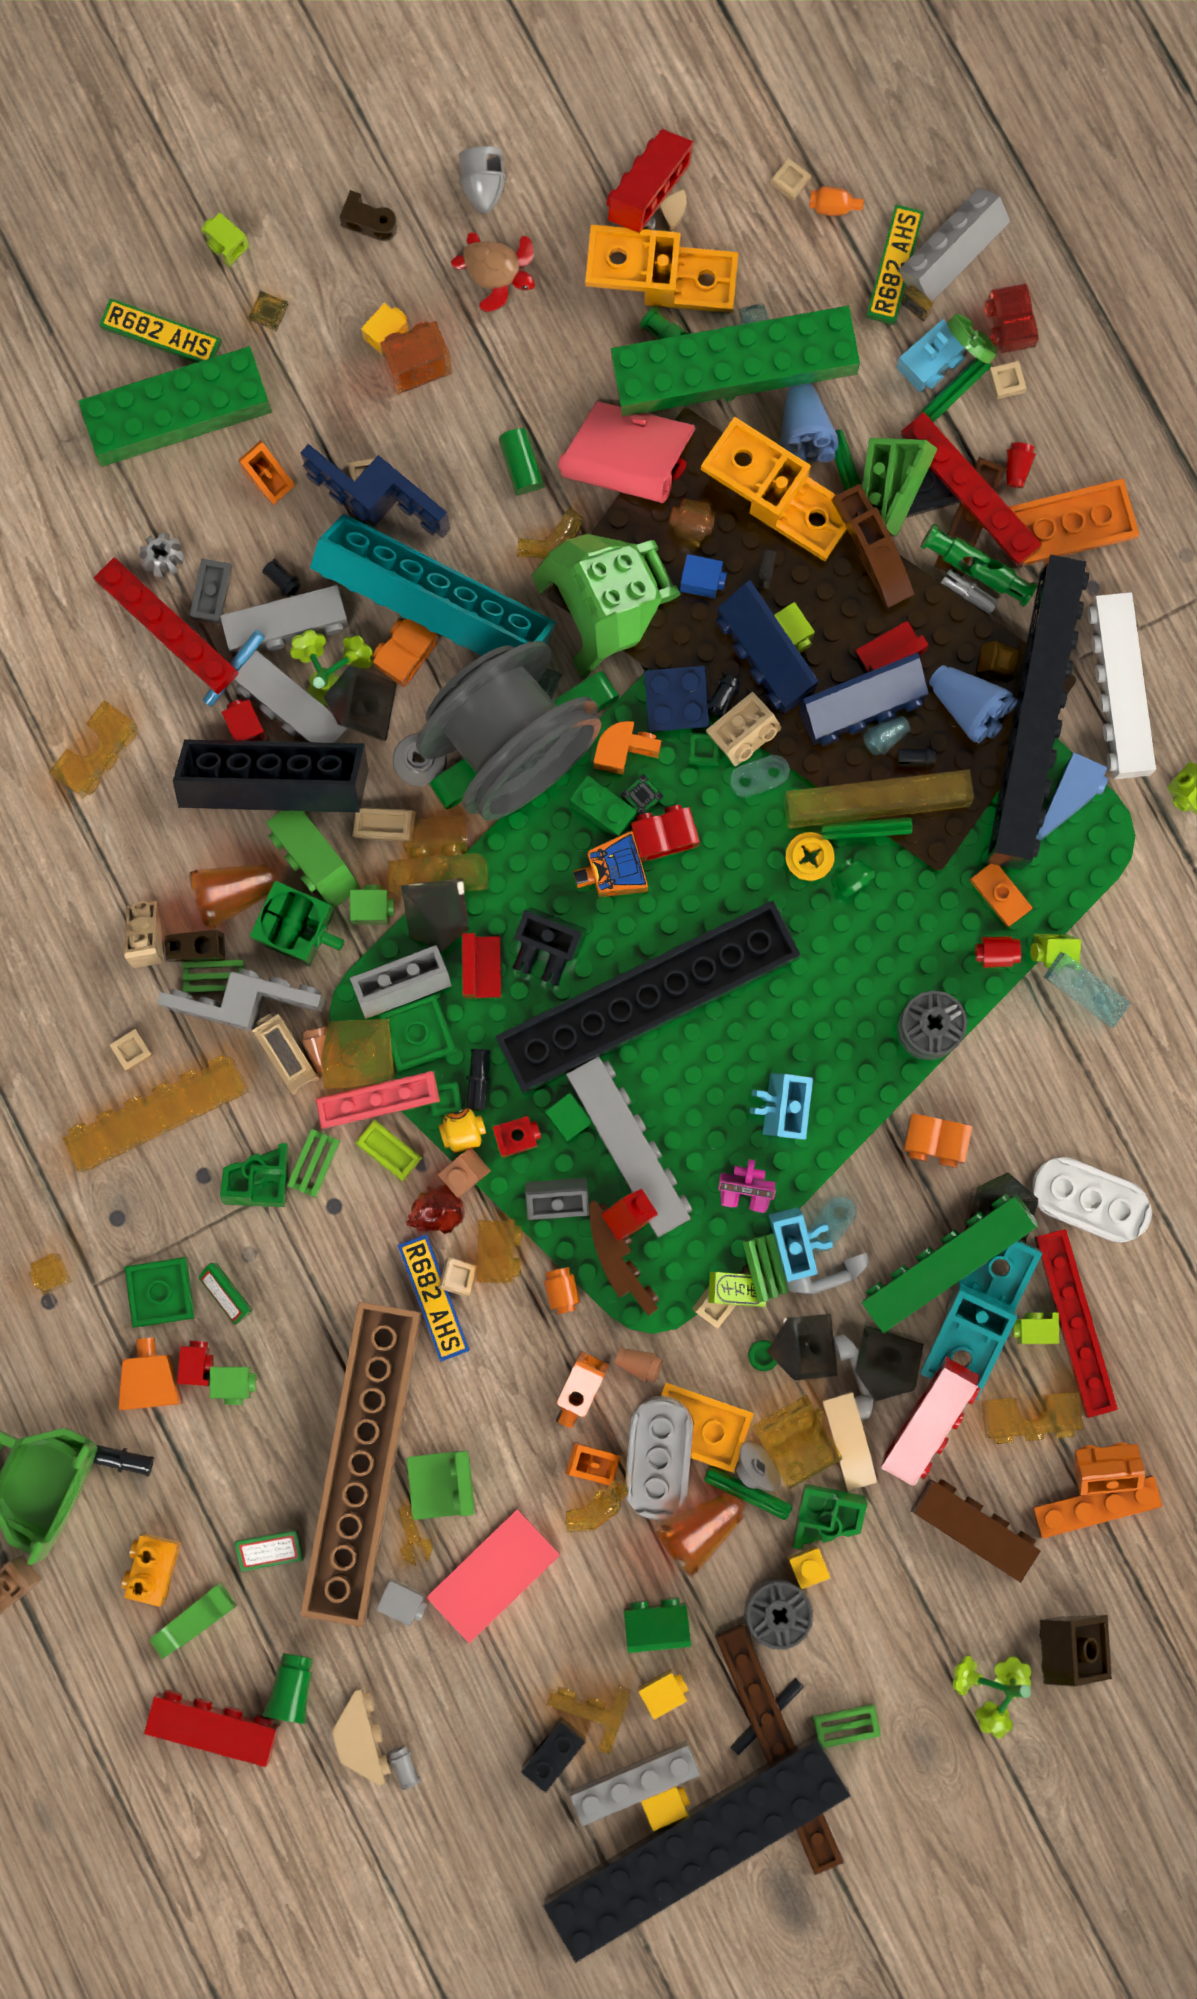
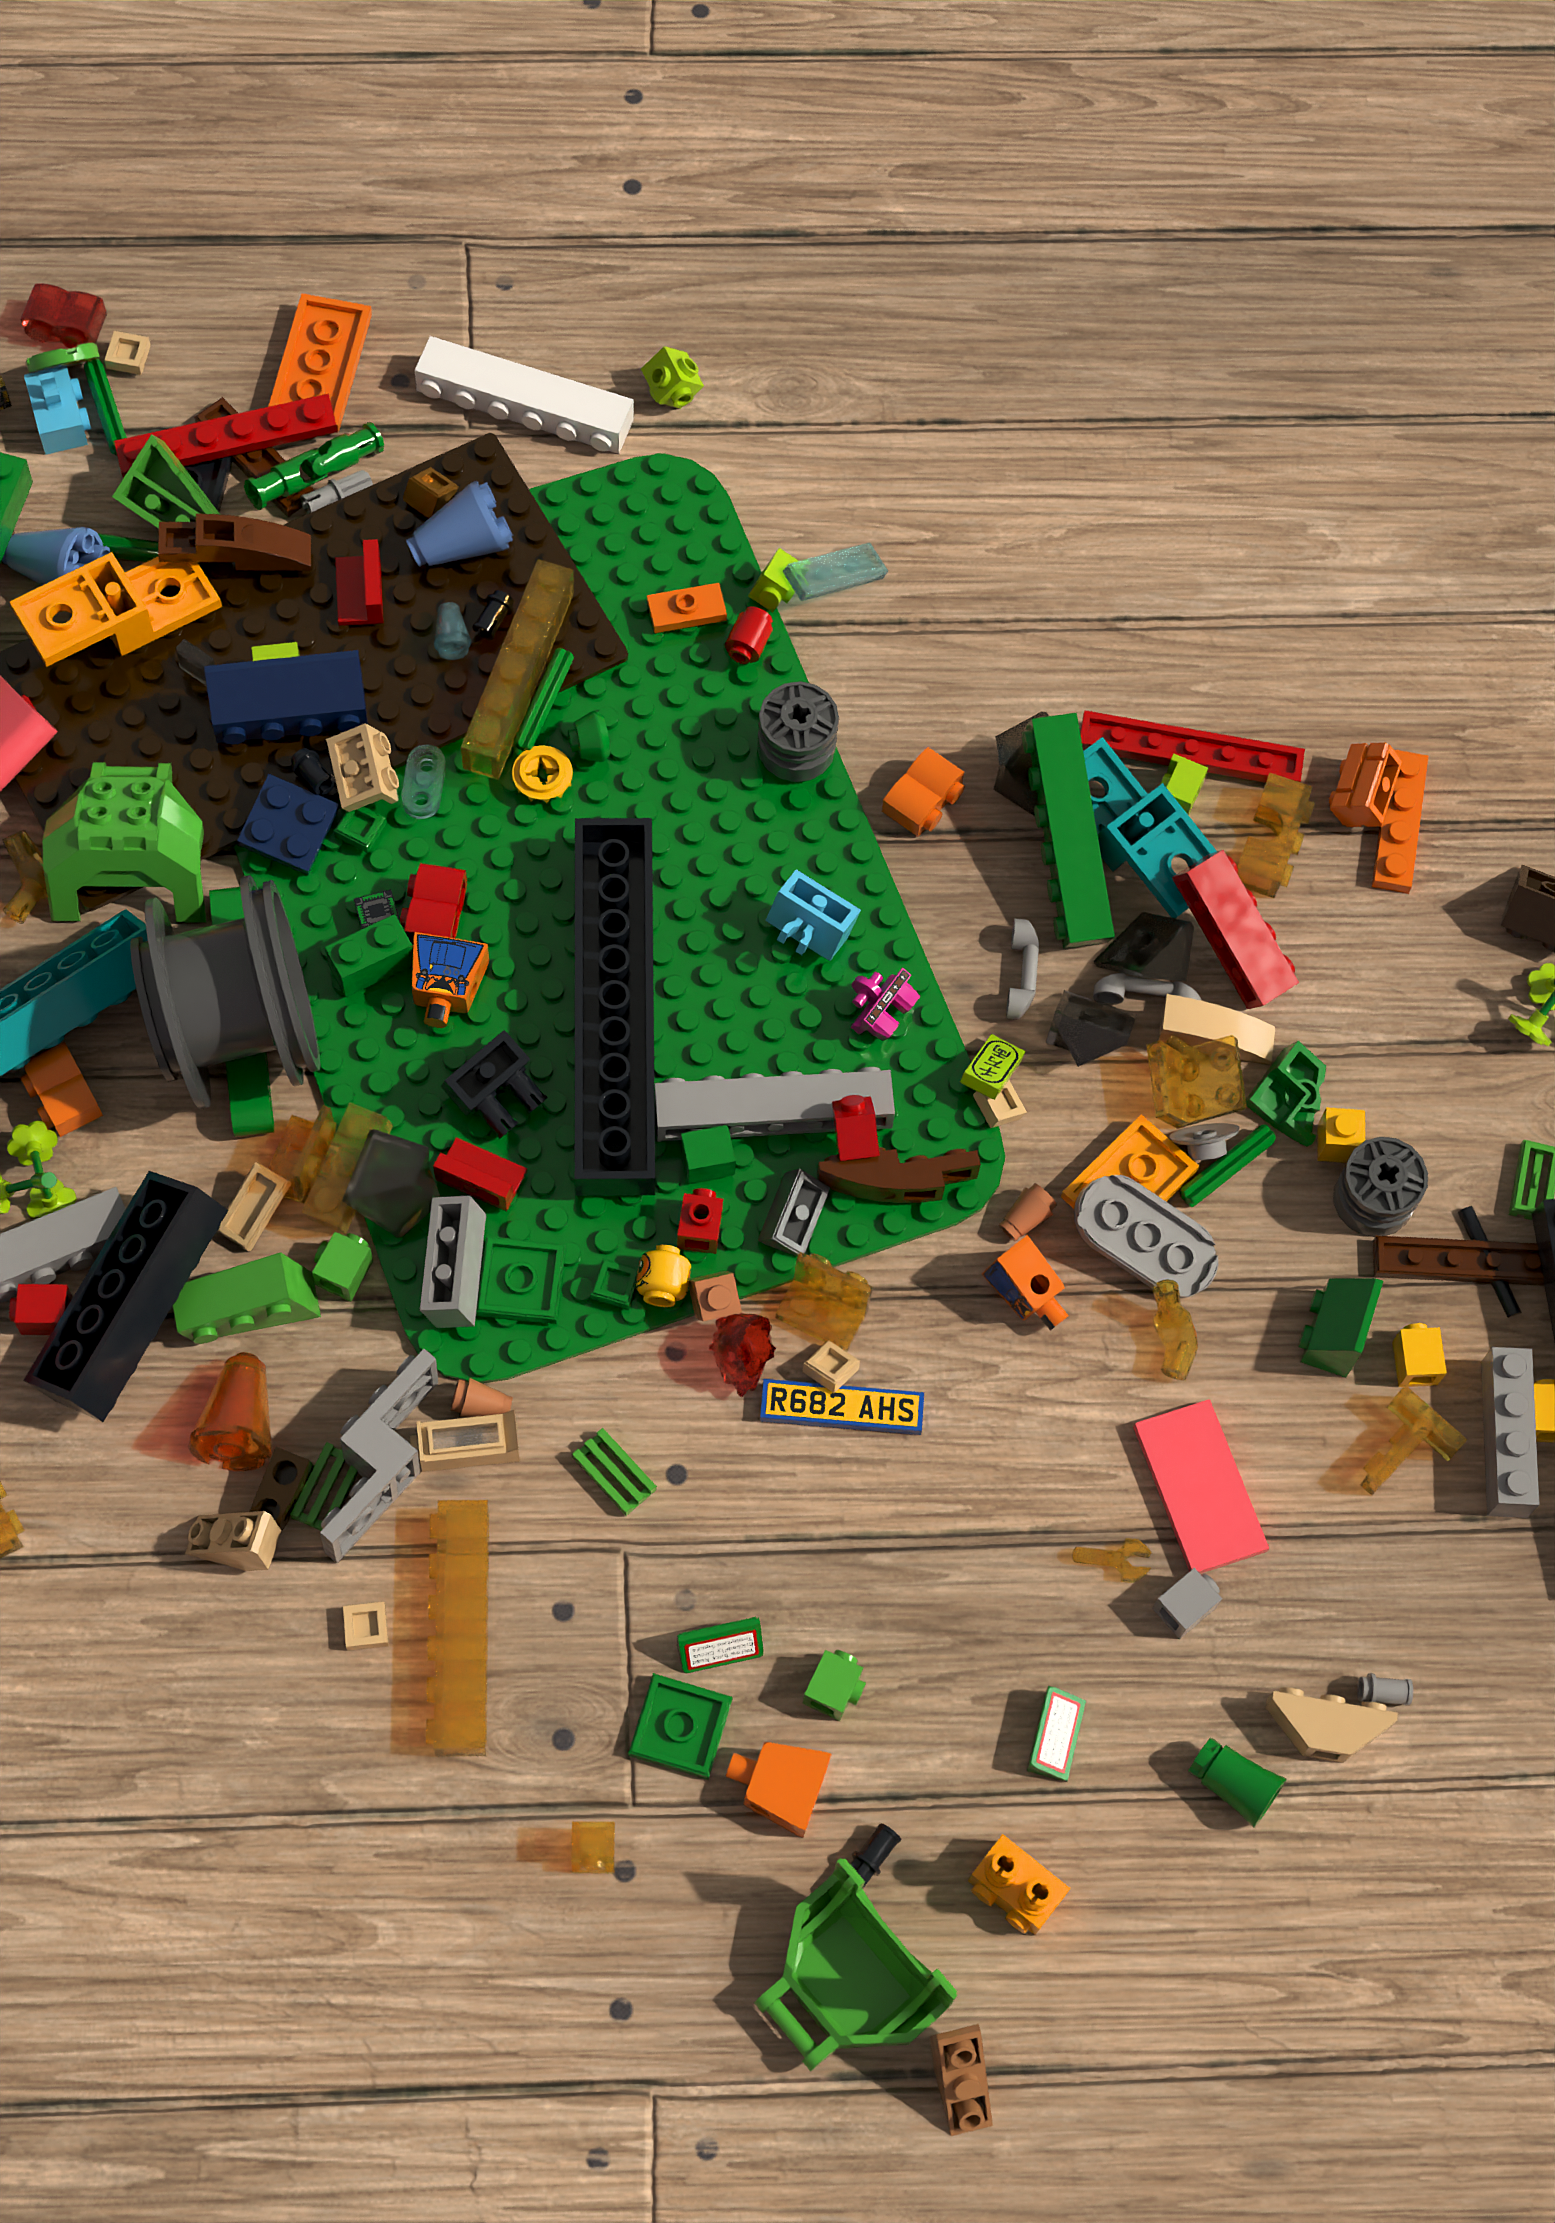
camera: 70 degrees left, 15 degrees down
red brick [144,1690,280,1767] -> none
bright green leg [149,1583,237,1659] -> none
red brick [177,1340,214,1386] -> none
green slope [220,1143,288,1207] -> none
green piece [249,881,345,966] -> none
medium nougat brick [300,1301,422,1627] -> none
coral tile [315,1071,440,1129] -> none
clear yellow slope [321,1019,395,1089] -> none
clear smoke slope [324,666,397,741] -> none
lime tile [355,1120,422,1182] -> none
light grey piece [393,733,447,787] -> none
bright green bracket [407,1450,475,1520] -> none
black axle [466,1049,491,1111] -> none
black brick [521,1717,586,1793] -> none
orange brick [544,1267,581,1314] -> none
orange slope [565,1442,621,1486] -> none
orange brick [594,721,661,775] -> none
clear orange cone [655,1494,744,1577] -> none
clear orange head [669,499,715,541] -> none
blue brick [680,554,727,598] -> none
bright green tile [743,1233,789,1302] -> none
green tile [748,1340,779,1371] -> none
medium azure brick [769,1207,833,1282] -> none
slope [799,653,928,746] -> none
clear light blue plate [807,1196,856,1252] -> none
reddish brown brick [911,1479,1041,1583] -> none
black brick [986,554,1089,870] -> none
red cone [1006,442,1036,488] -> none
white tile [1031,1157,1152,1243] -> none
medium blue slope [1036,753,1108,841] -> none

